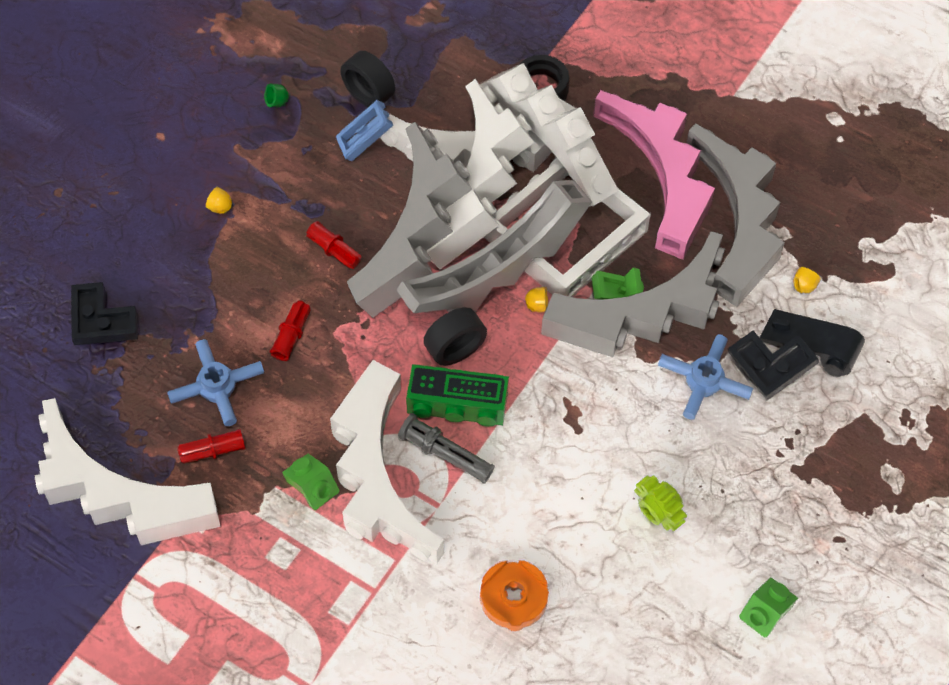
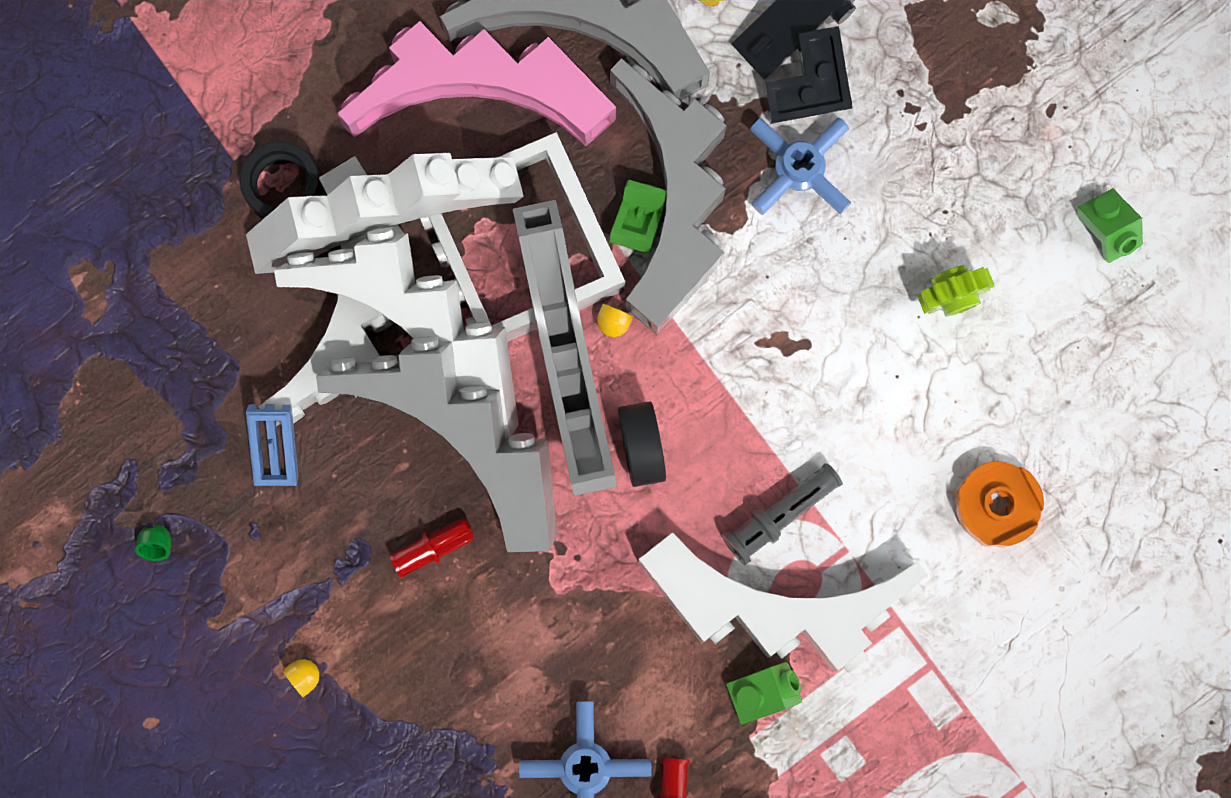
camera: 70 degrees left, 20 degrees up
red axle [269,300,311,361] -> none
black tyre [340,50,396,107] -> none
green brick [406,364,509,427] -> none

